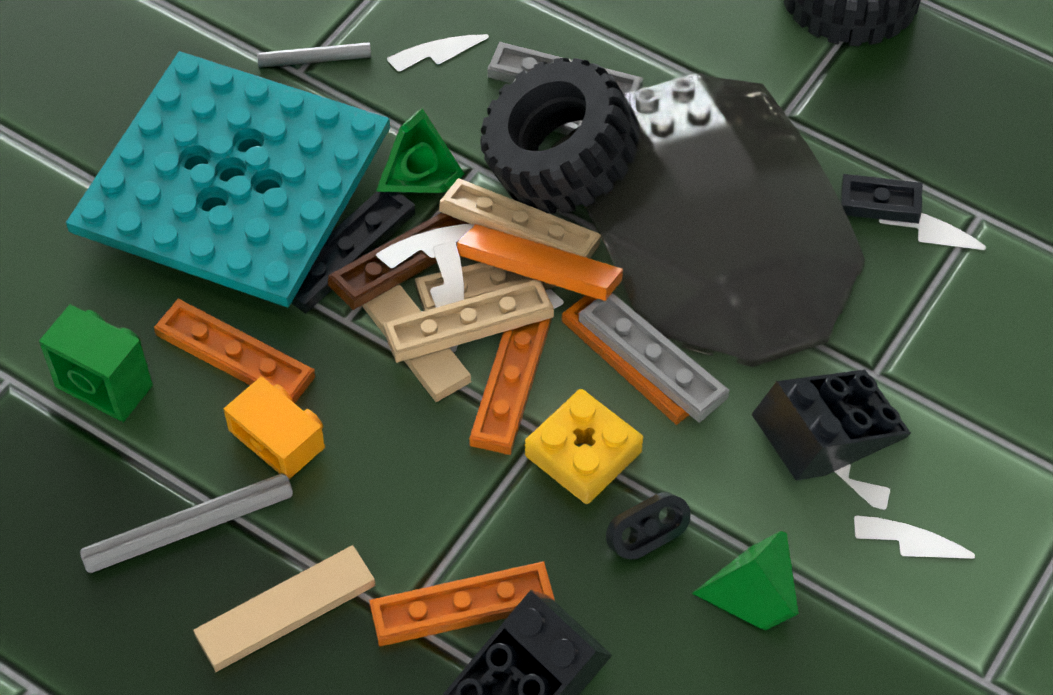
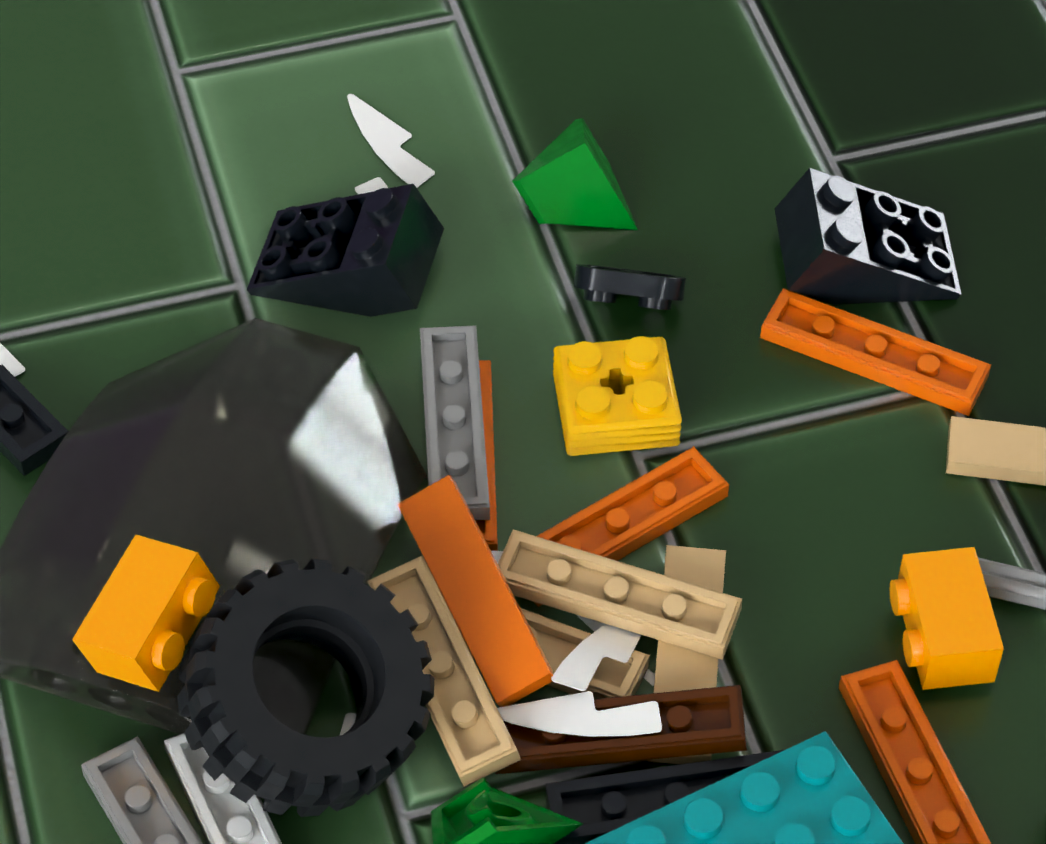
camera: 140 degrees left, 5 degrees down
none -> light orange brick [72,534,220,692]

